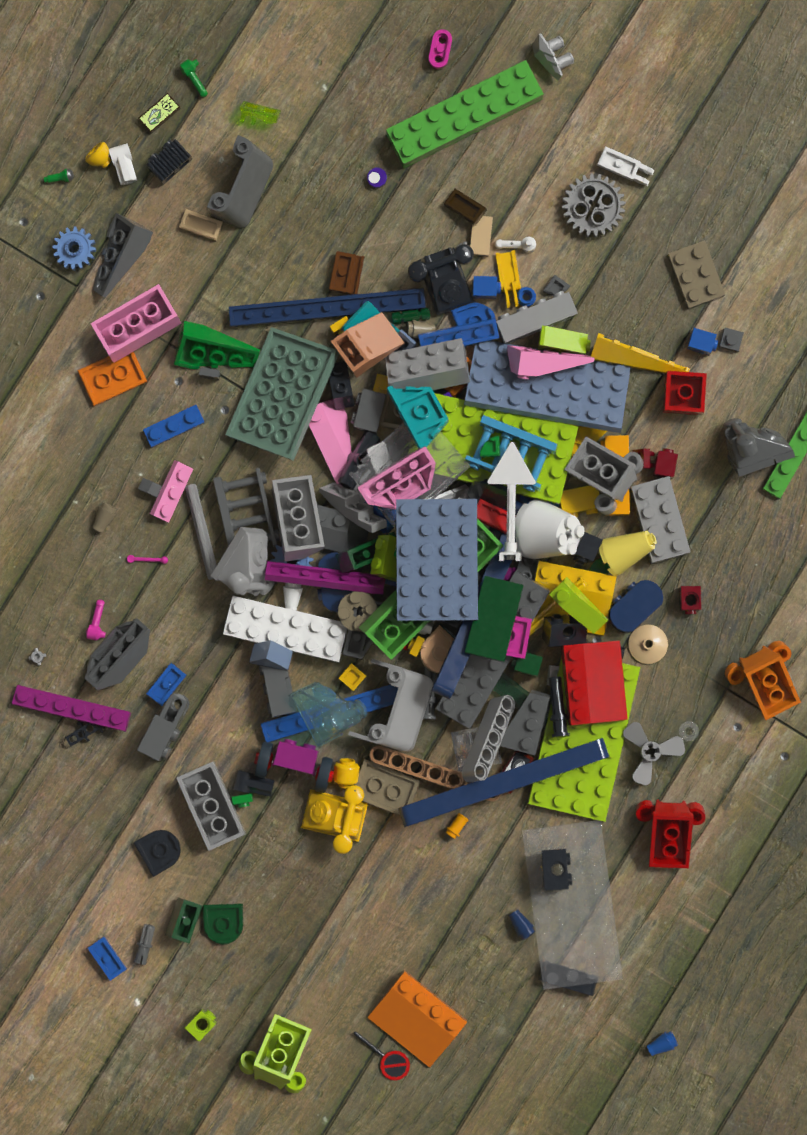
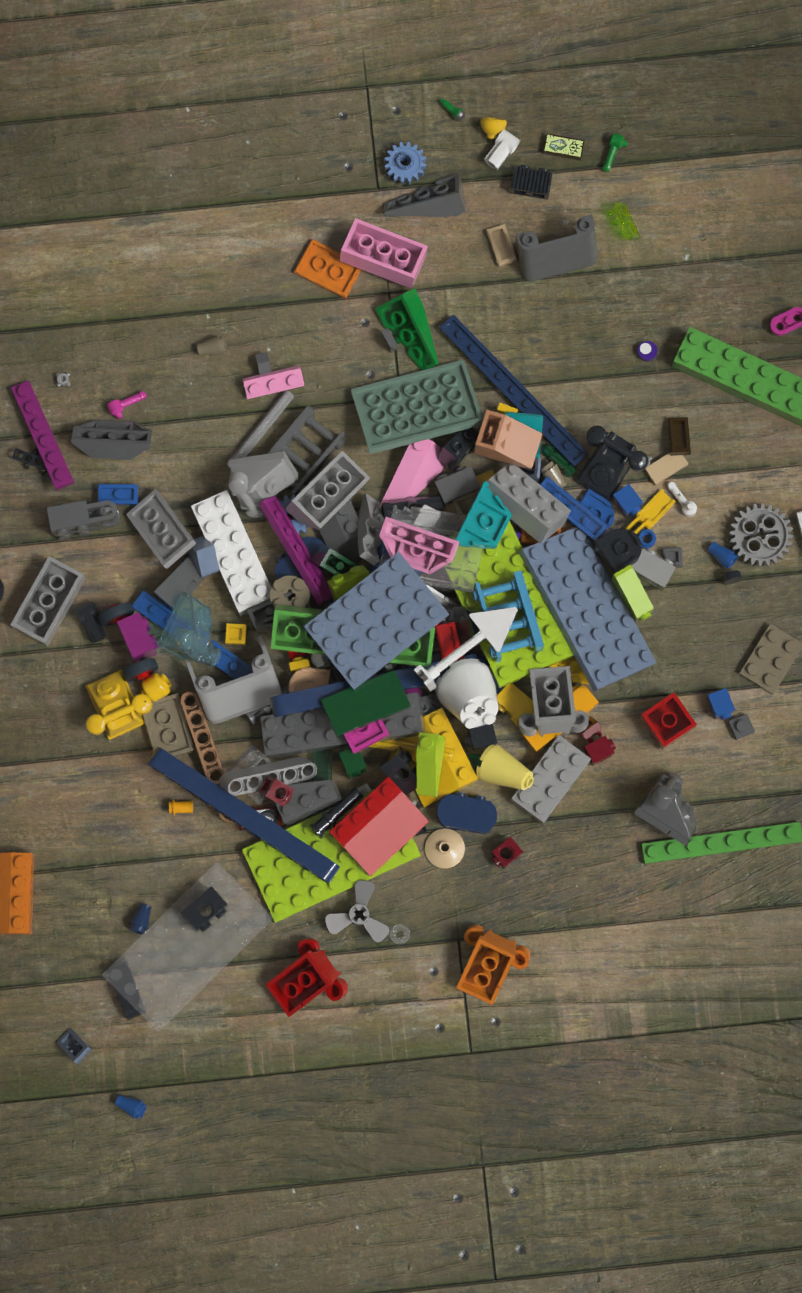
camera: 50 degrees right, 5 degrees down
dark pink hinge [127,555,168,564] -> none
blue plate [143,405,205,448] -> none
green plate [232,794,254,808] -> none
white cone [283,583,303,611] -> none
reddish brown plate [329,251,365,295] -> none
green tile [480,436,500,457] -> none
bright pink wedge [507,345,595,379] -> none
yellow wedge [591,333,690,373] -> none
none -> sand blue slope [56,1028,93,1064]
none -> light grey plate [126,489,196,569]
none -> dark red brick [257,774,294,807]
none -> black tile [594,528,642,574]
none -> blue cone [708,542,738,569]
none -> black tile [721,570,742,585]

